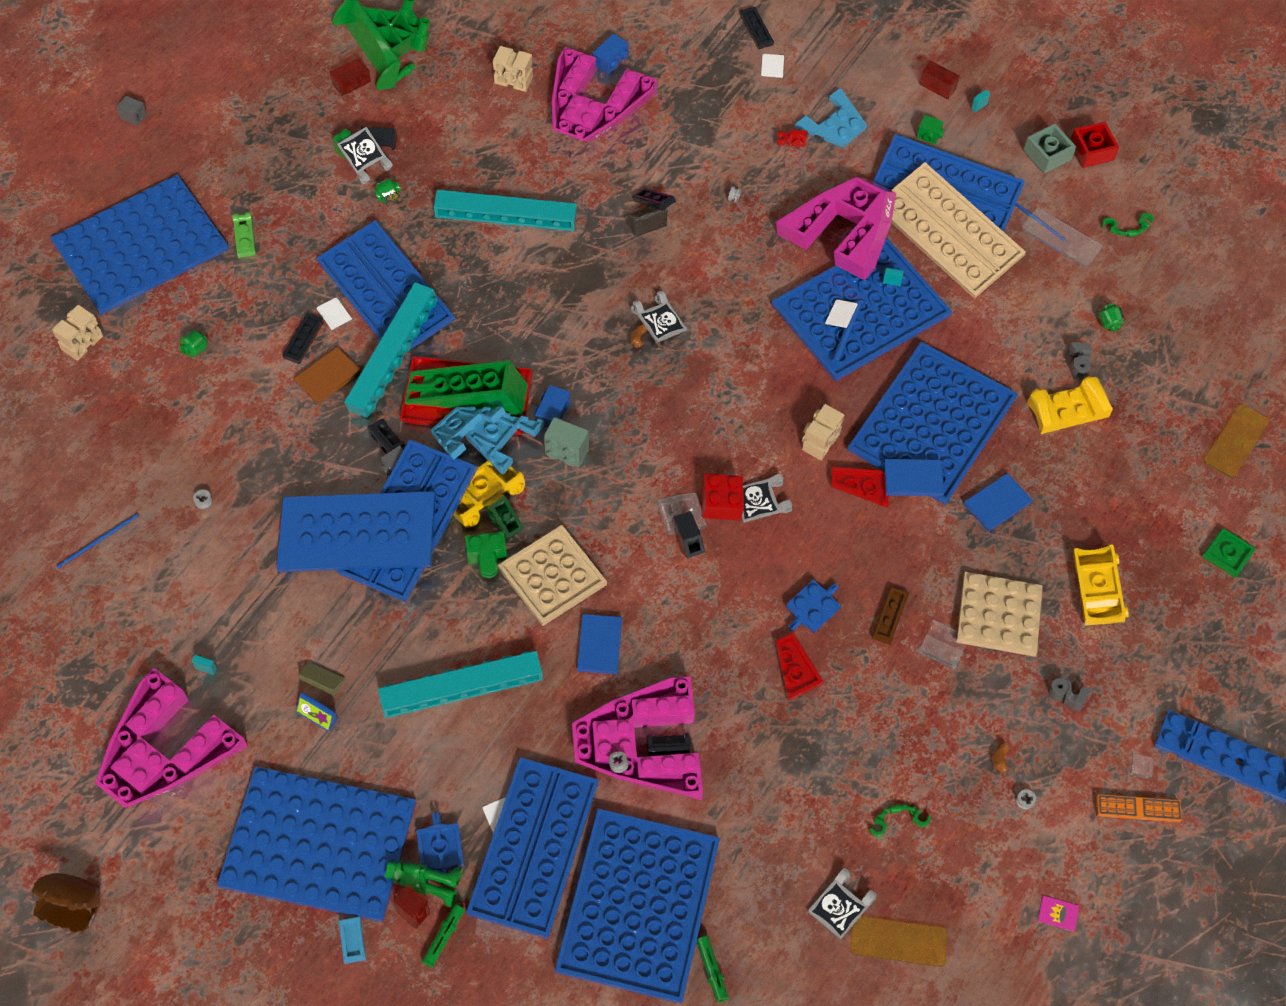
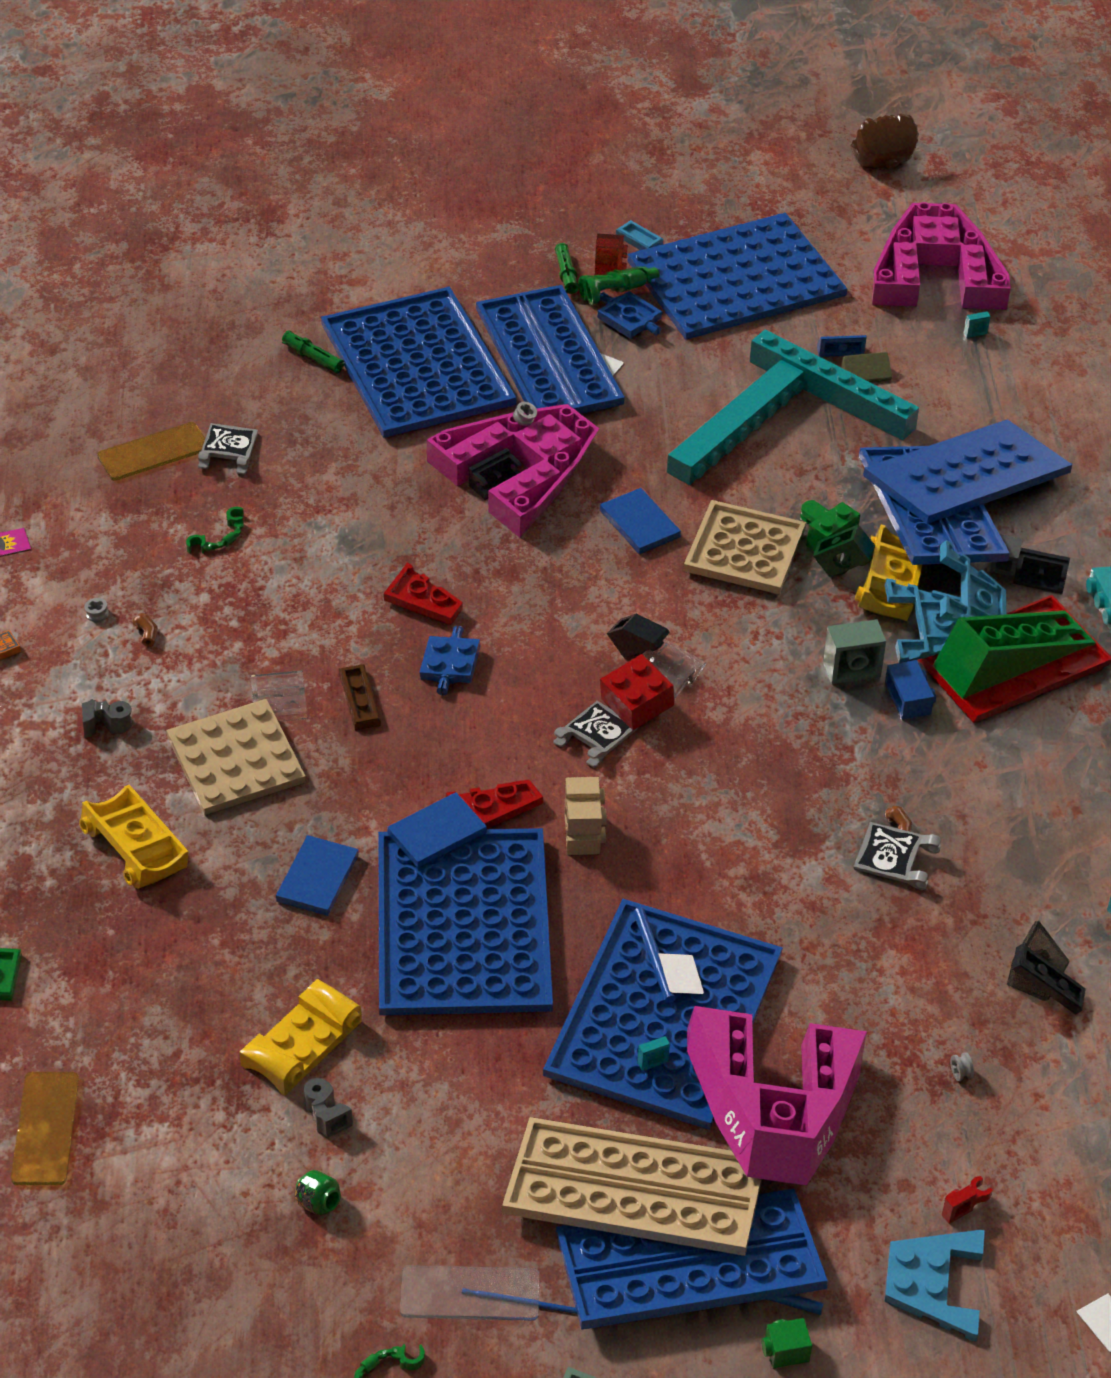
camera: 145 degrees right, 15 degrees down
none -> teal brick [750,329,919,441]

